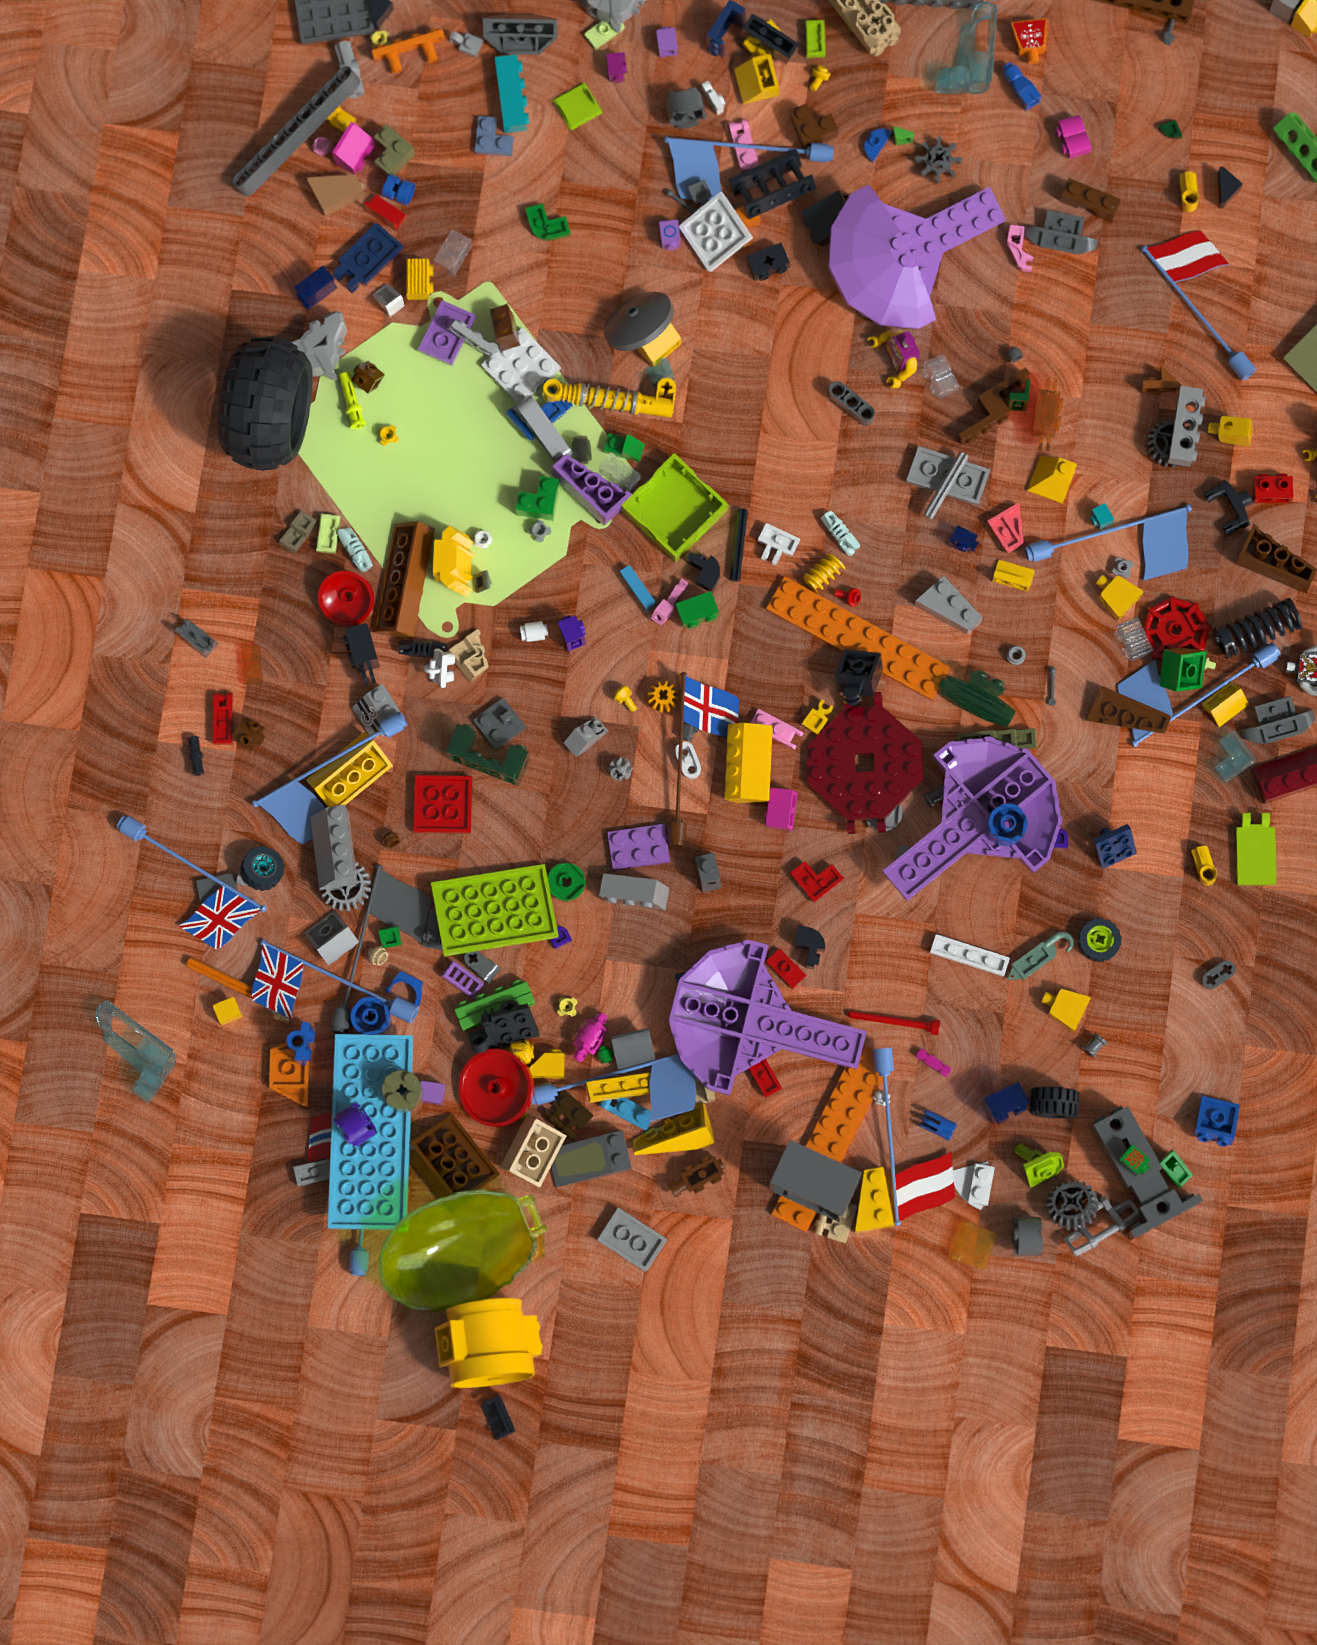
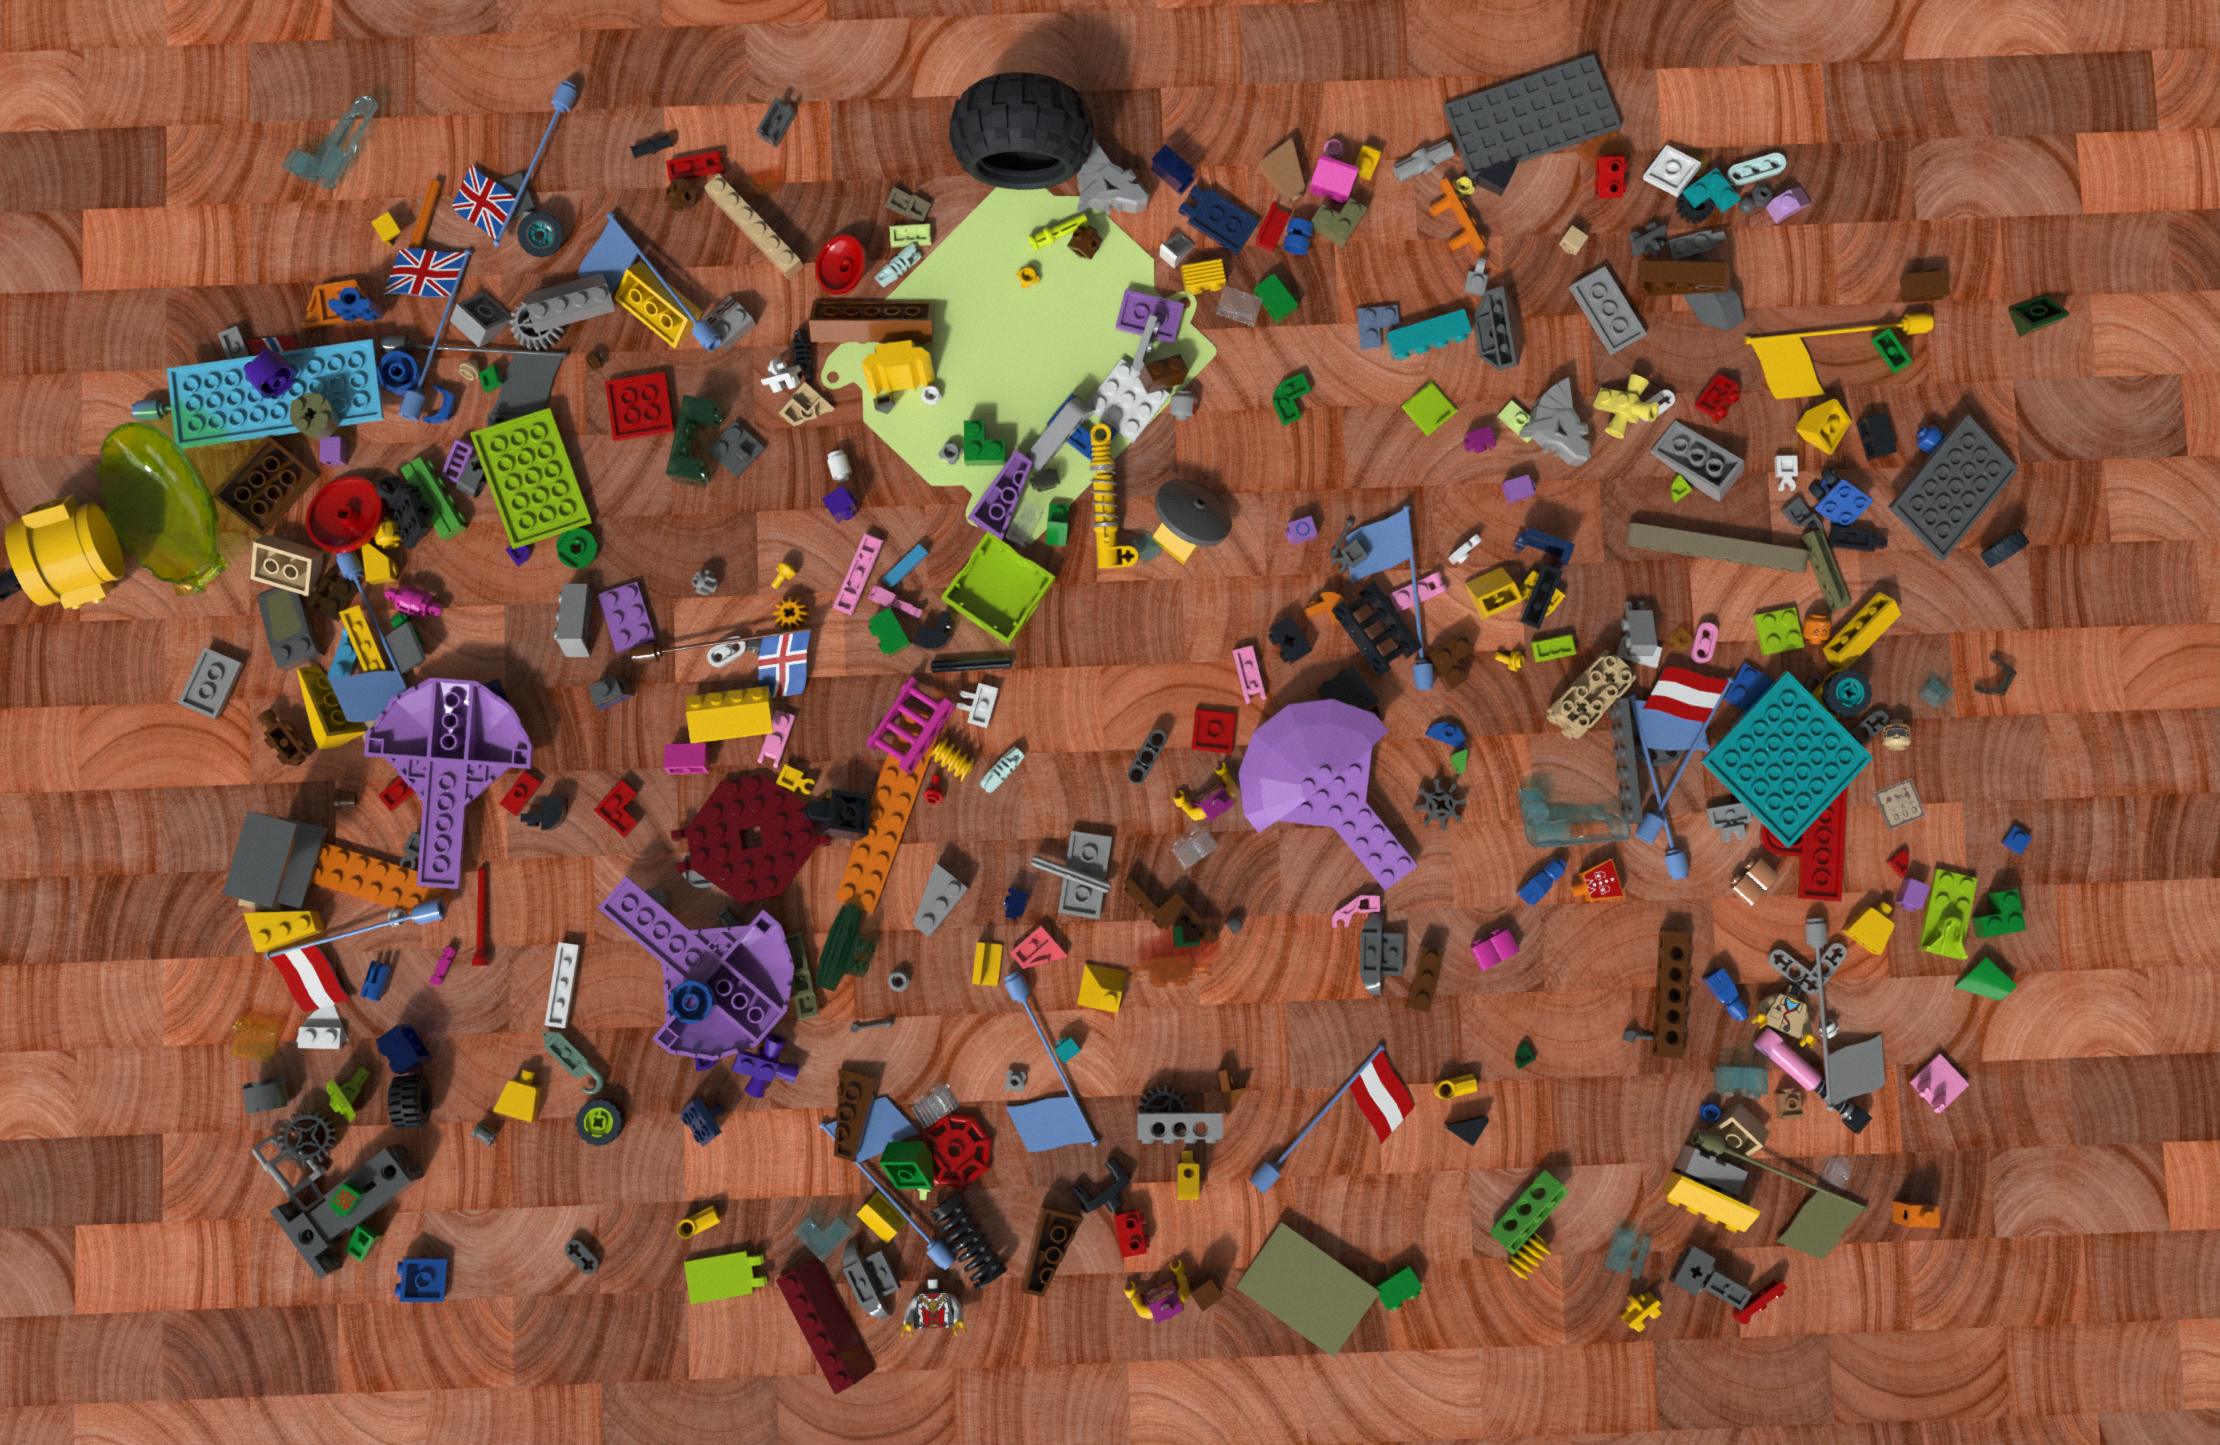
camera: 75 degrees right, 5 degrees up
dark grey beam [232,66,360,196] -> none
black brick [343,623,380,686] -> none
light yellow plate [557,997,577,1017] -> none
light grey slope [564,717,609,757] -> none
dark grey brick [665,87,706,129] -> none
white plate [679,192,753,272] -> none
yellow torso [1096,575,1144,622] -> none
none -> reddish brown piece [334,788,357,809]
none -> dark grey plate [400,832,421,871]
none -> tan brick [704,174,804,280]
none -> dark purple brick [732,1033,799,1098]
none -> bright pink plate [833,533,884,616]
none -> dark pink fence [866,677,956,775]
none -> light grey head [1170,391,1197,421]
none -> red tile [1191,709,1236,754]
none -> bright pink hinge [1232,646,1266,704]
none -> green brick [1253,273,1298,325]

